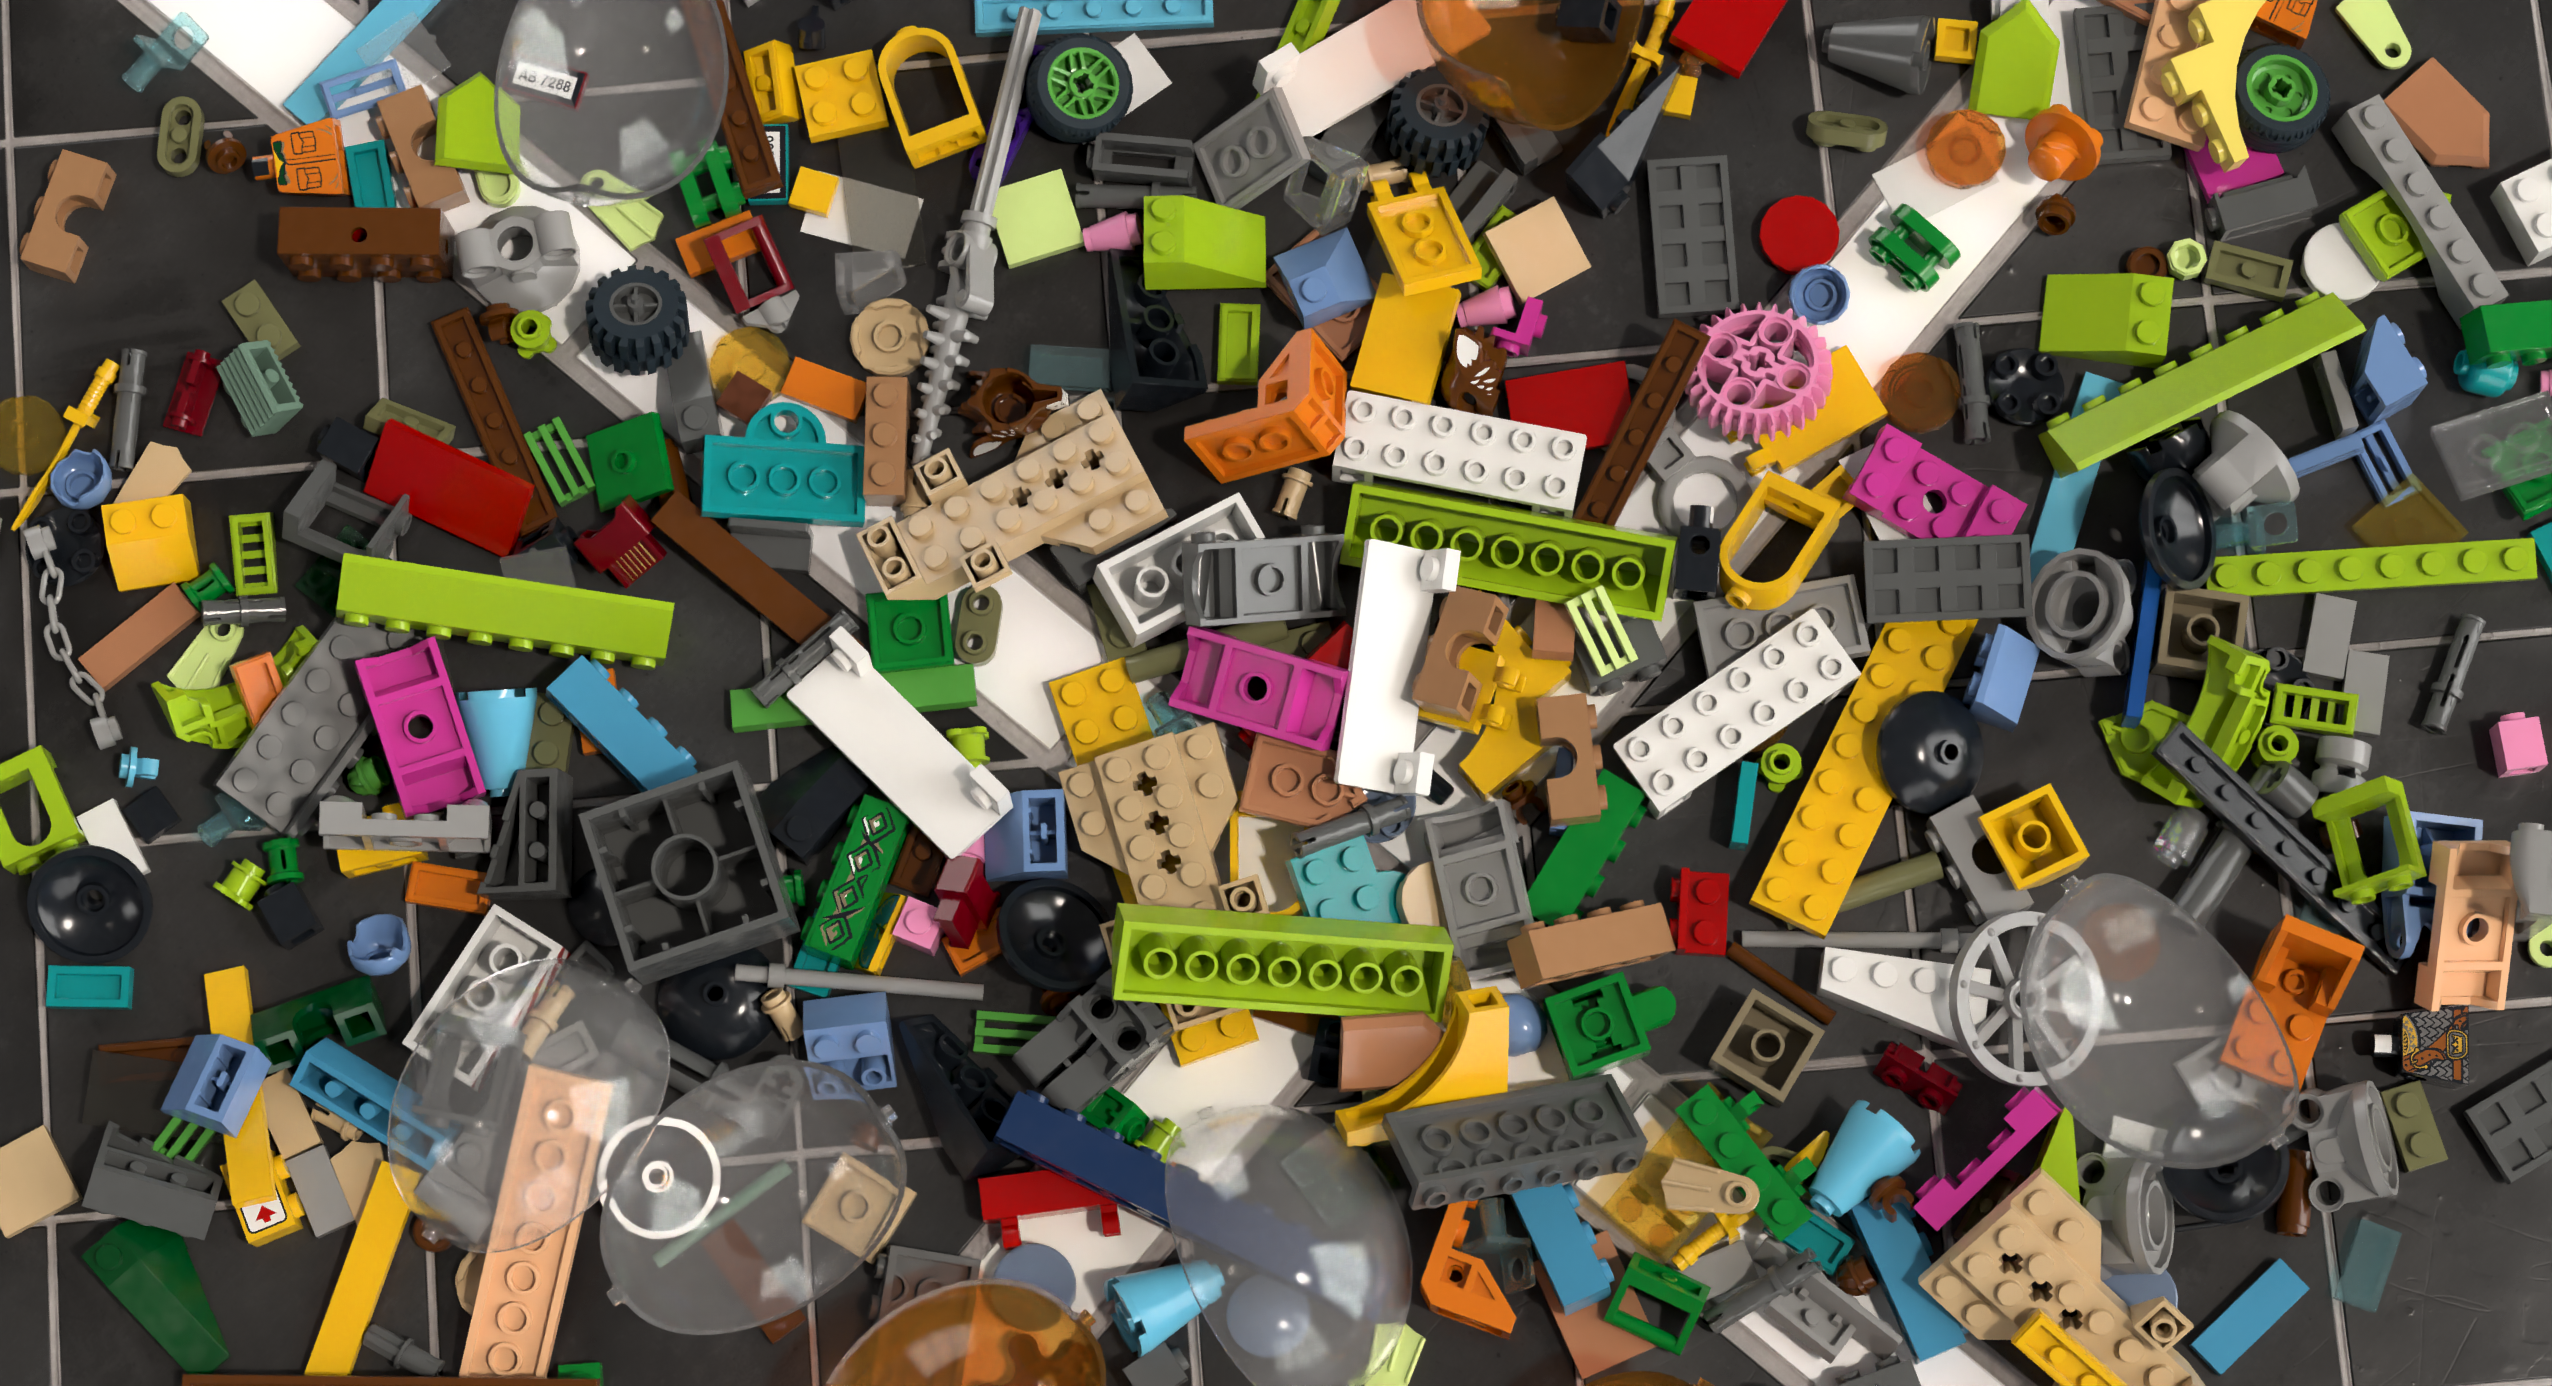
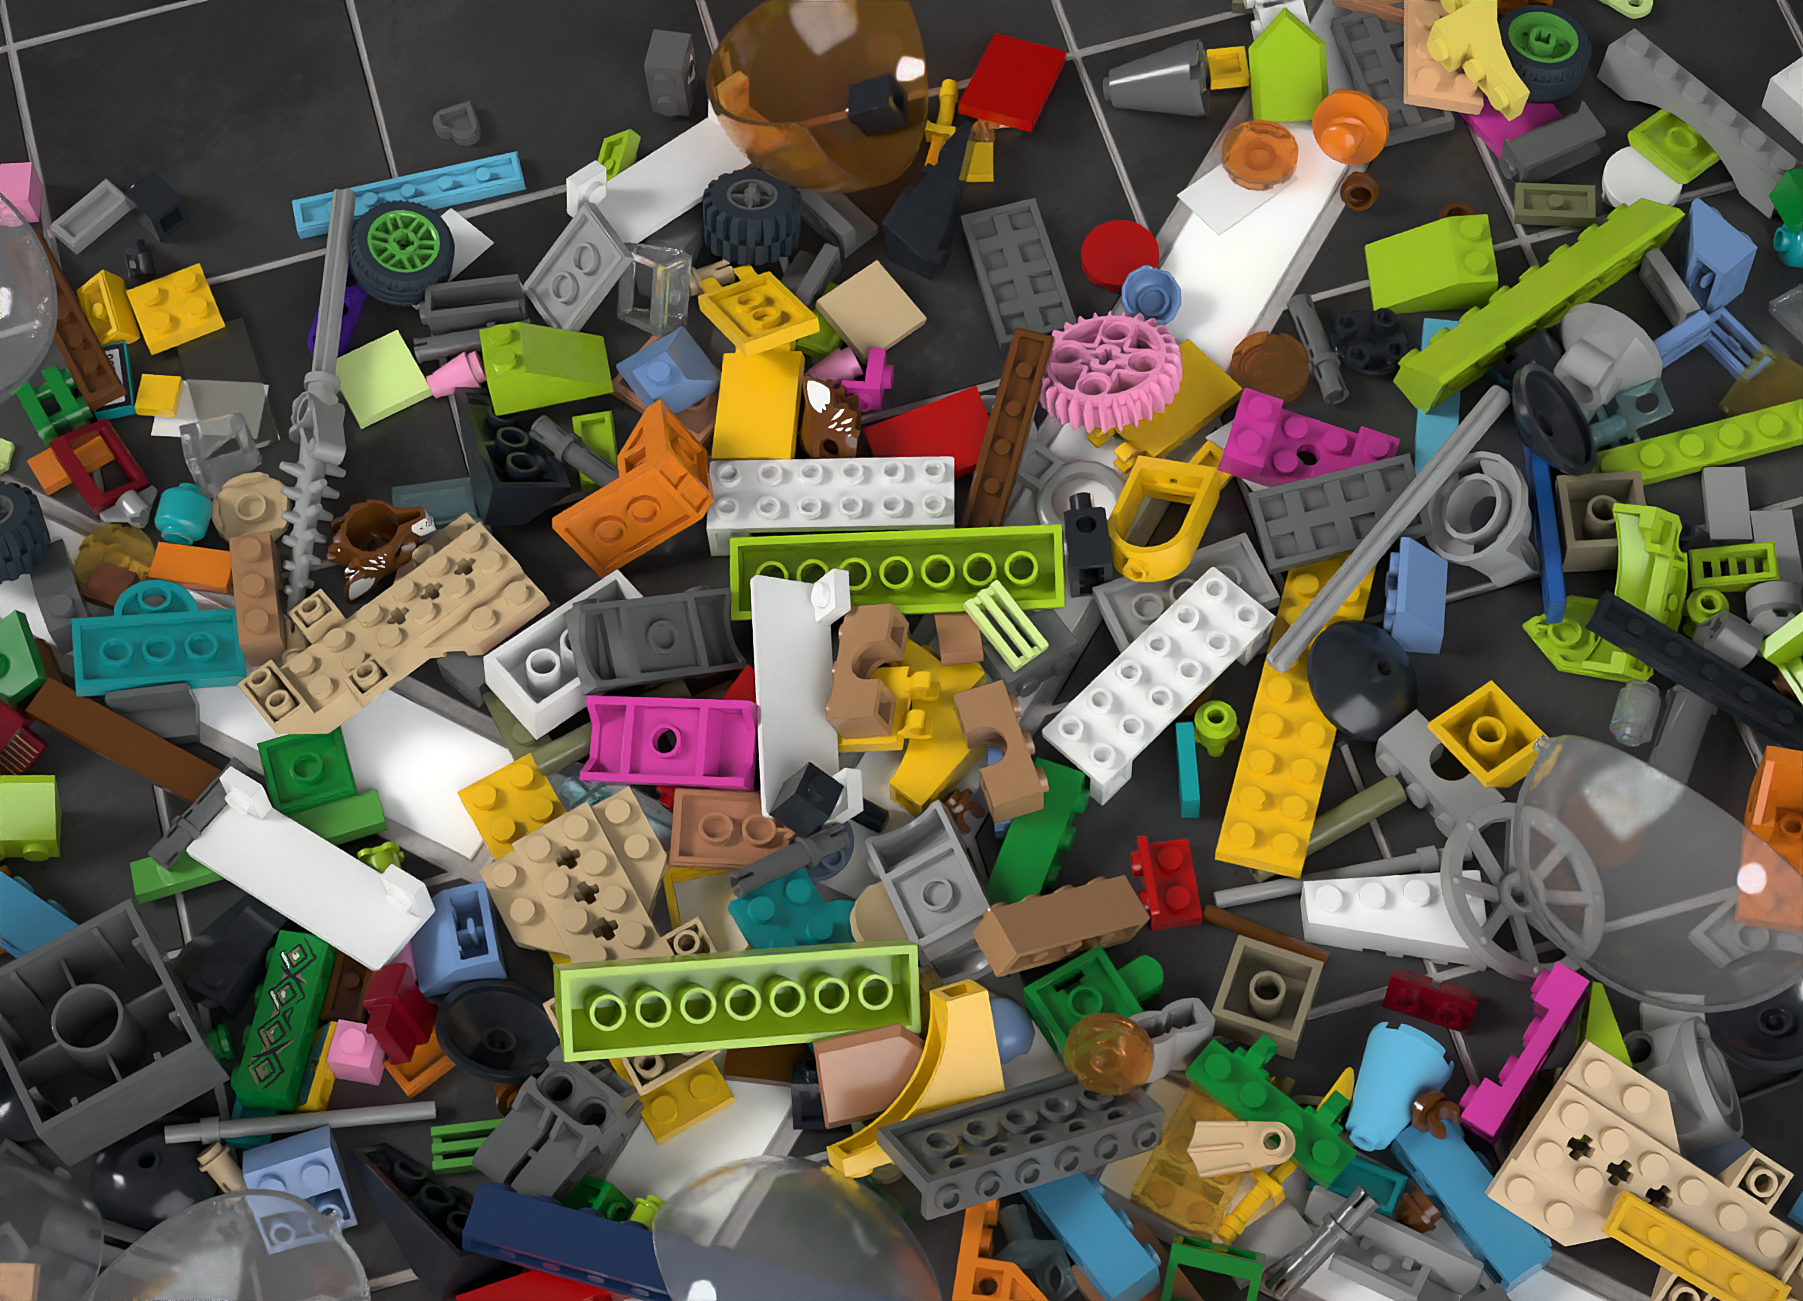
camera: 10 degrees left, 15 degrees down
yellow window [878,26,988,169] -> none
olive plate [955,586,1003,667] -> none
tan pin [1272,467,1313,521] -> none
olive plate [1806,111,1888,152] -> none
green brick [1868,203,1961,292] -> none
yellowish green tile [2166,238,2207,281] -> none
nougat tile [2383,57,2490,169] -> none
none -> teal head [154,483,213,546]
none -> dark grey pin [530,415,619,488]
none -> black brick [769,762,844,839]
none -> clear orange tile [1063,1013,1155,1096]
none -> light grey brick [1117,998,1216,1083]
none -> light grey axle [1266,385,1511,673]

